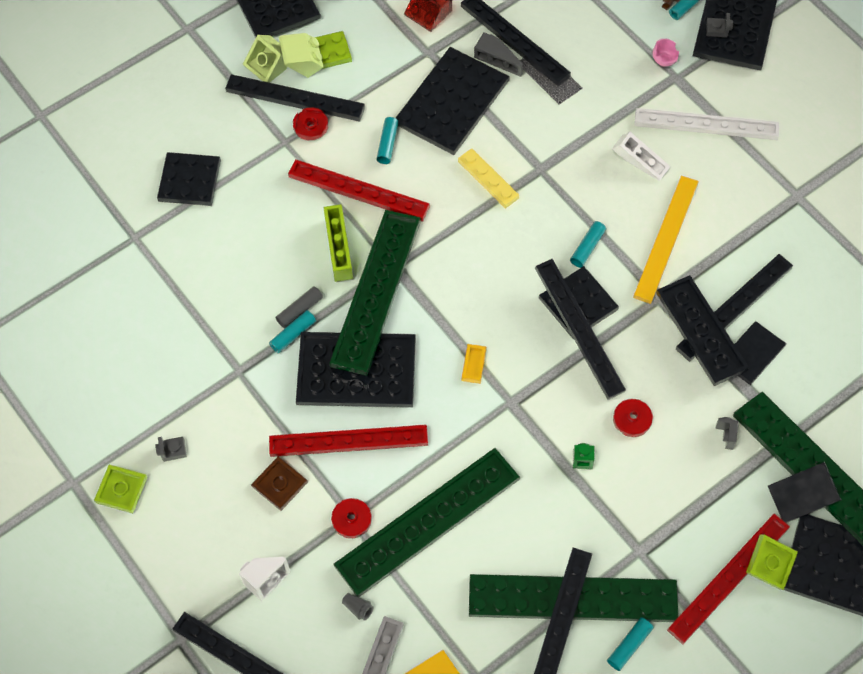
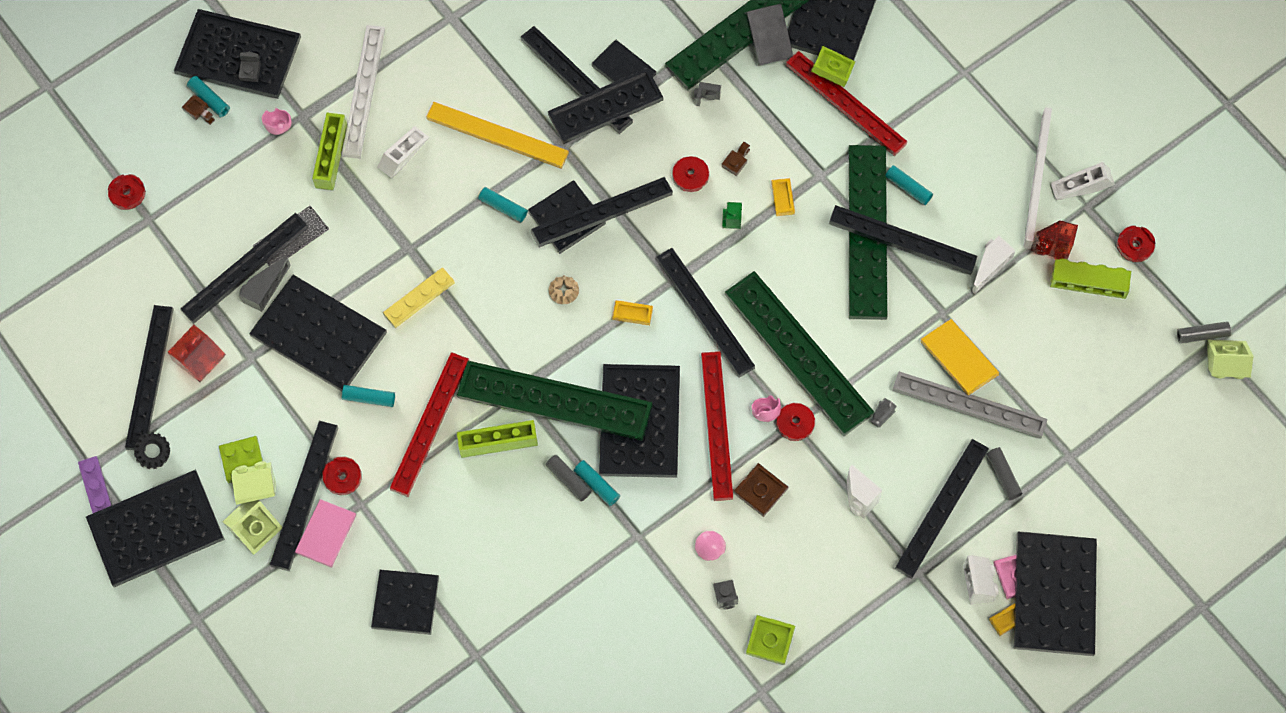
camera: 90 degrees left, 5 degrees up
none -> bright pink tile [295,499,356,568]
none -> lime brick [312,112,347,191]
none -> tan gear [549,275,579,304]
none -> black plate [656,248,755,378]
none -> bright pink hair [695,531,726,561]
none -> reddish brown plate [722,142,750,176]
none -> bright pink hair [752,395,781,422]
none -> yellow tile [771,178,795,216]

